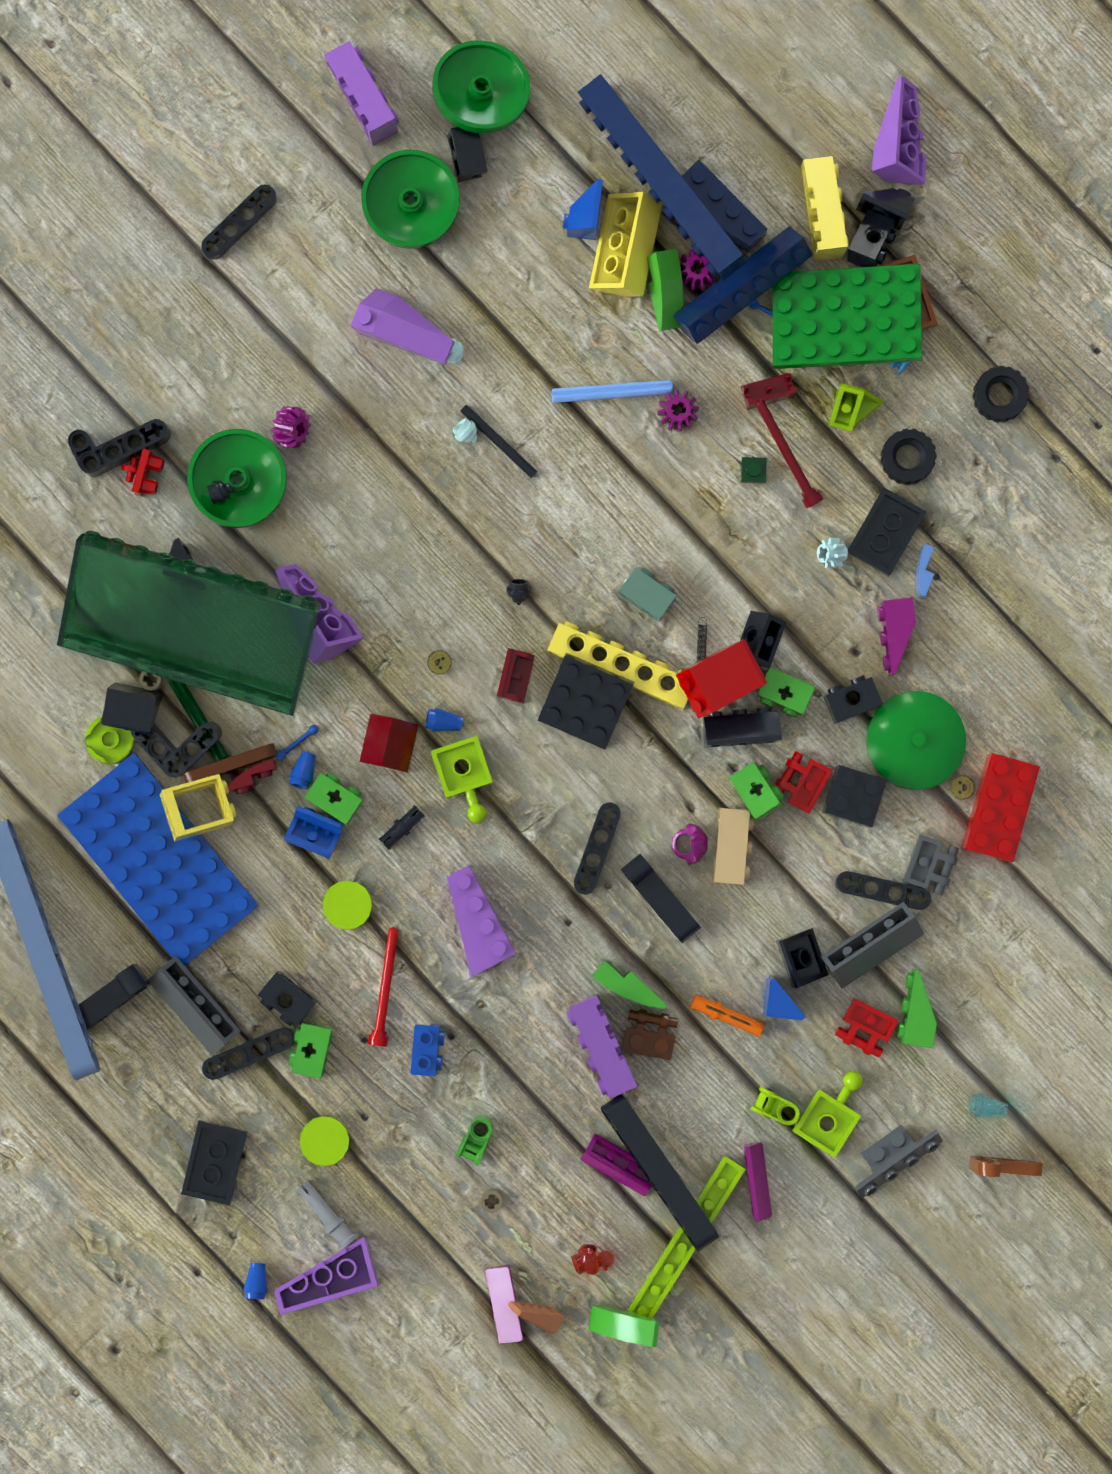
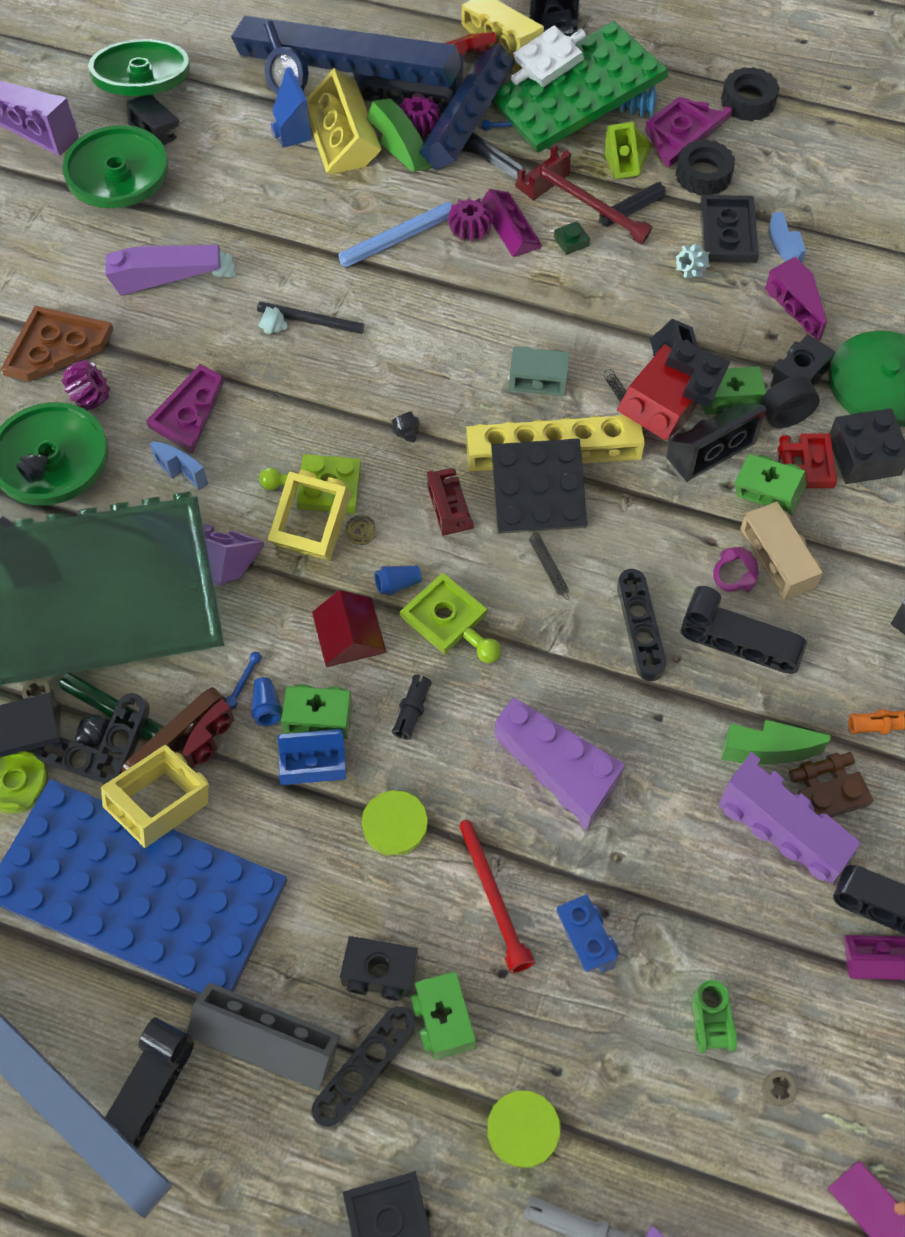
camera: 30 degrees left, 25 degrees down
none -> dark orange plate [1,306,114,382]
none -> black plate [75,715,108,747]
none -> magenta wing [146,364,224,454]
none -> medium blue slope [149,441,208,490]
none -> lime plate [259,454,361,514]
none -> dark blue piece [264,21,309,95]
none -> light yellow window [267,470,352,561]
none -> red plate [444,32,496,55]
none -> black axle [465,132,525,180]
none -> magenta slope [481,189,542,257]
none -> white plate [511,26,587,87]
none -> black piece [529,530,569,600]
none -> black axle [599,182,666,227]
none -> magenta wing [645,97,732,168]
none -> black plate [665,338,731,408]
none -> black tyre [760,376,820,428]

